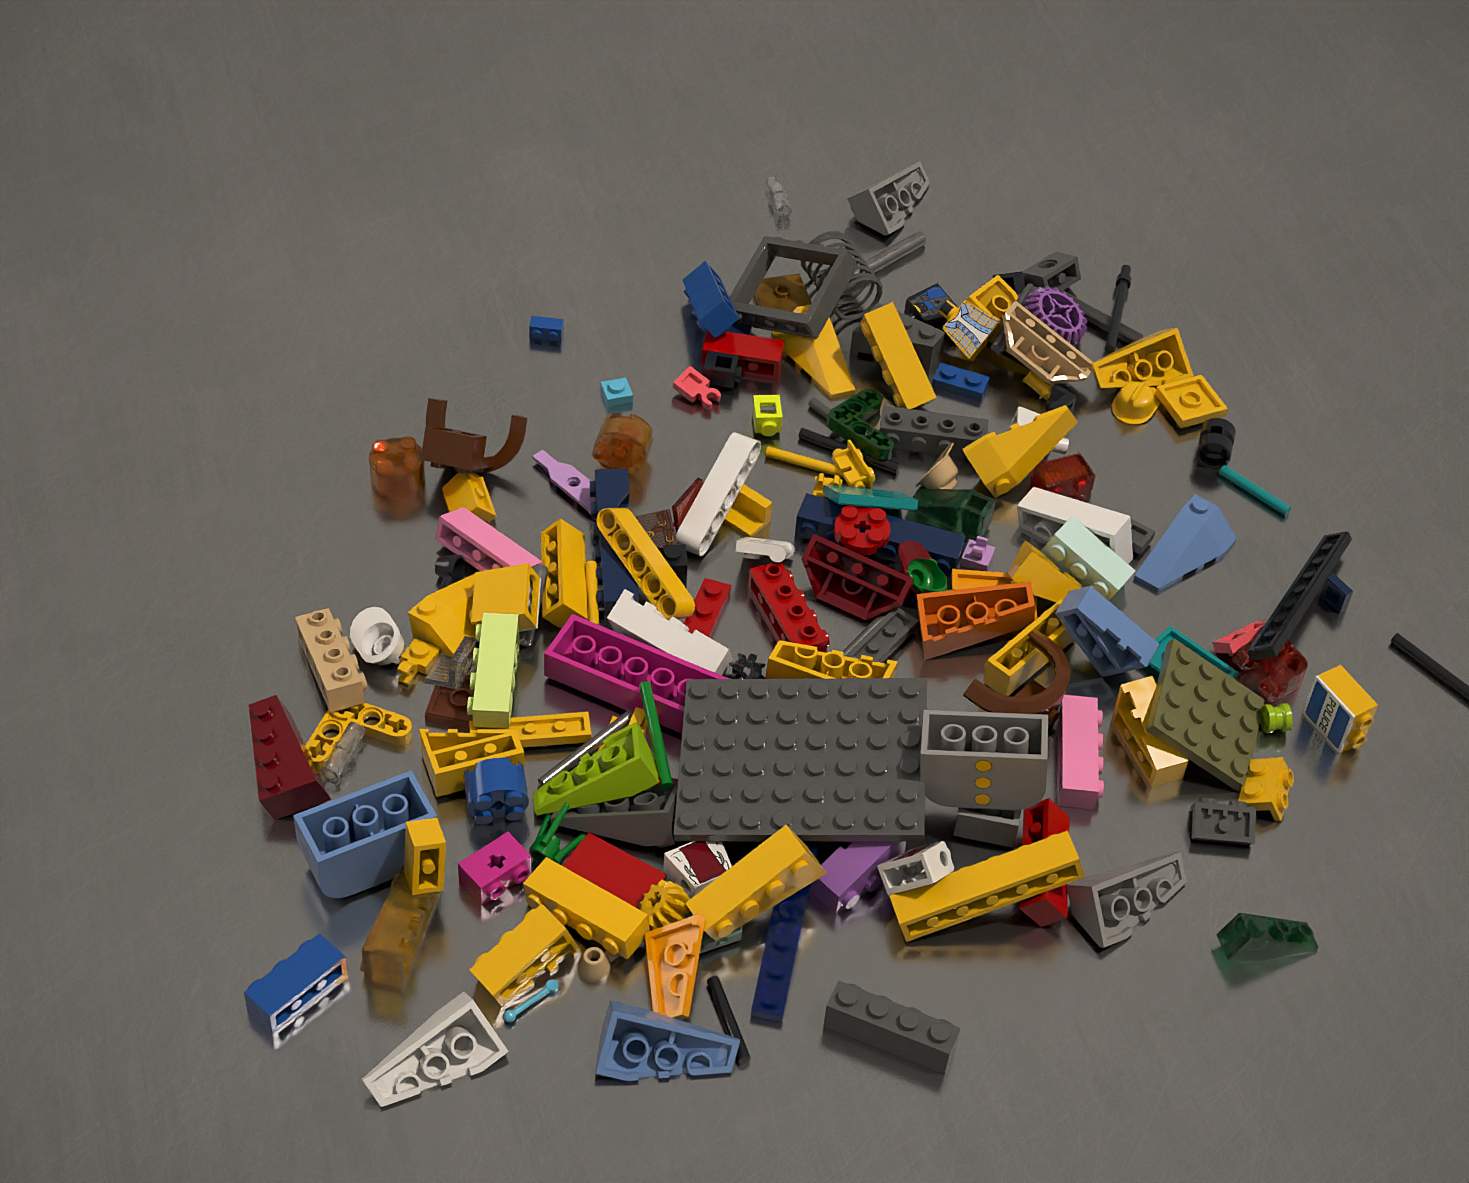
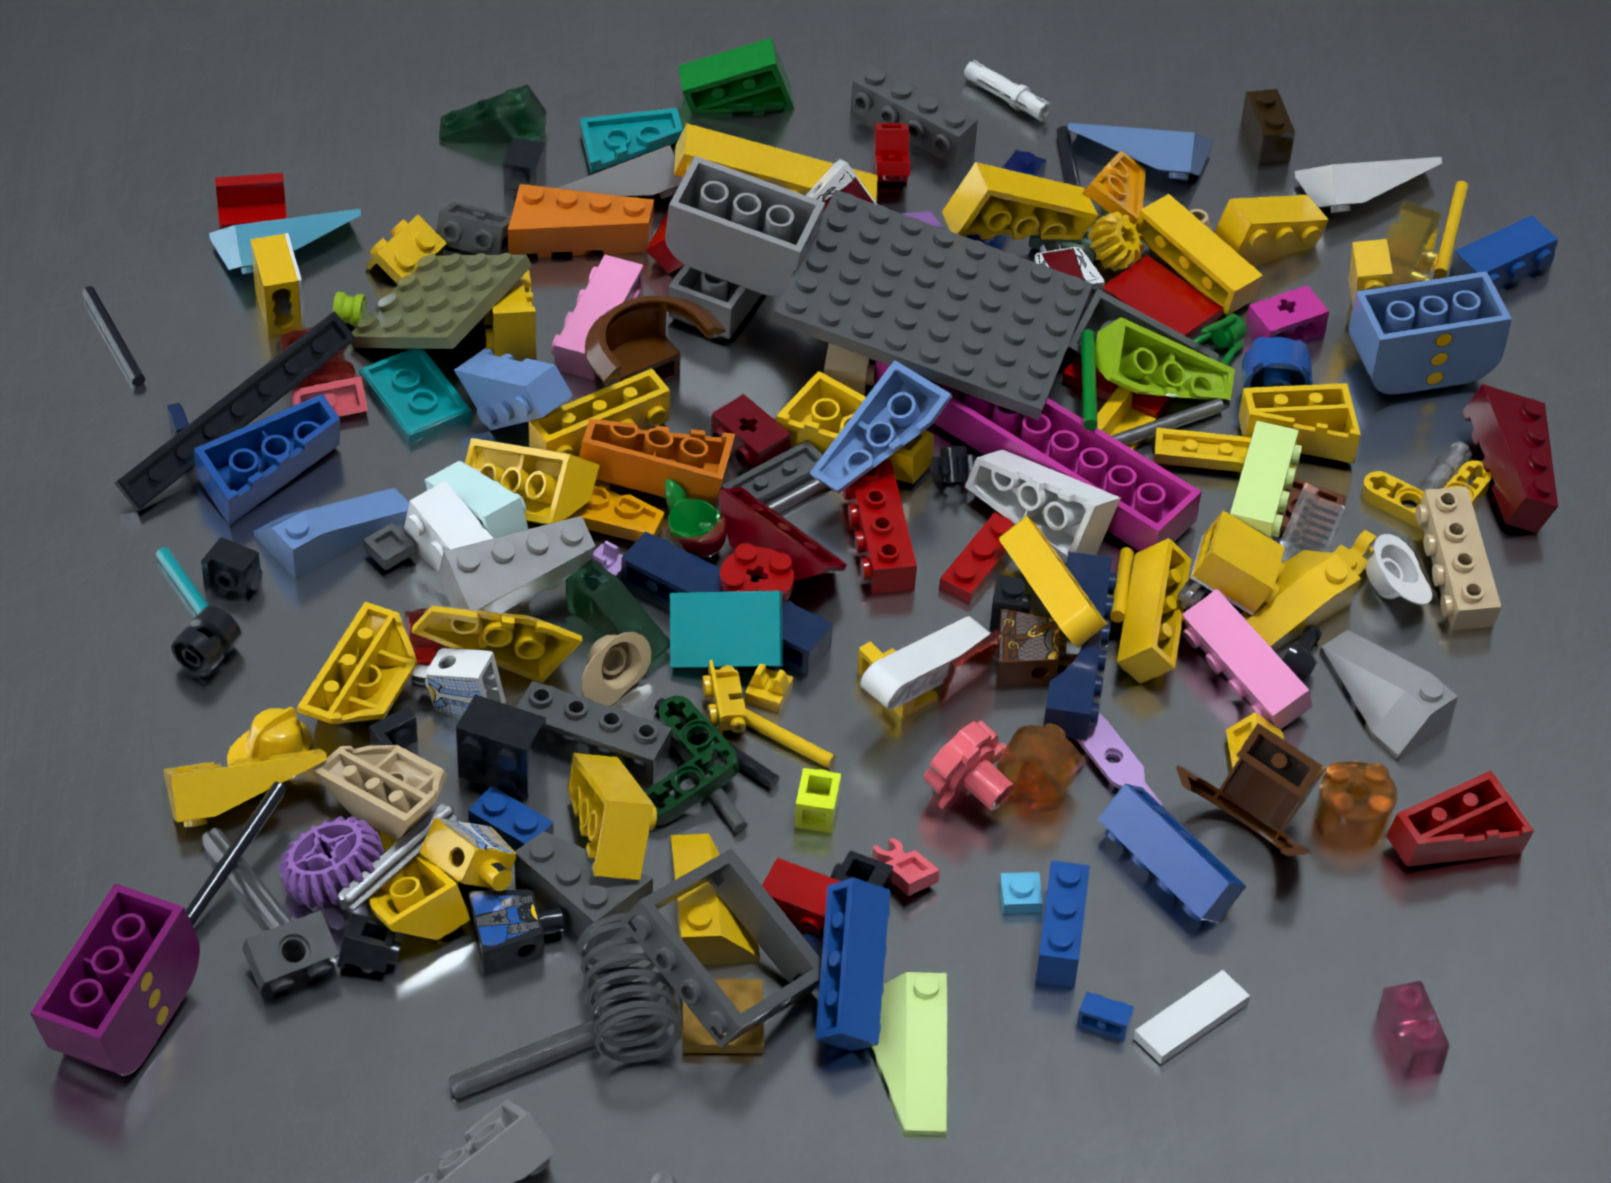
camera: 165 degrees left, 0 degrees up
white plate [736,537,795,562] -> none
yellow plate [1155,375,1228,428] -> none
none -> magenta brick [30,883,200,1076]
none -> blue wedge [194,394,340,526]
none -> black brick [201,537,263,596]
none -> medium azure wedge [209,209,361,274]
none -> red panel [215,173,287,229]
none -> yellow wedge [297,601,417,724]
none -> light grey wedge [438,516,596,613]
none -> black brick [456,694,547,799]
none -> black brick [503,137,546,191]
none -> orange wedge [508,184,654,258]
none -> teal wing [580,108,683,173]
none -> green wedge [678,37,794,114]
none -> dark red brick [710,394,791,471]
none -> medium blue wedge [810,360,952,493]
none -> yellowish green wedge [872,972,947,1136]
none -> red brick [874,123,910,182]
none -> coral piece [924,720,1014,811]
none -> white pin [964,60,1052,121]
none -> blue brick [1035,860,1090,988]
none -> brick [1098,783,1247,922]
none -> white tile [1133,970,1250,1064]
none -> dark brown brick [1241,89,1295,165]
none -> light grey wedge [1320,630,1458,760]
none -> clear pink brick [1377,981,1450,1081]
none -> red wedge [1386,770,1534,867]
none -> yellow bar [1434,181,1468,278]

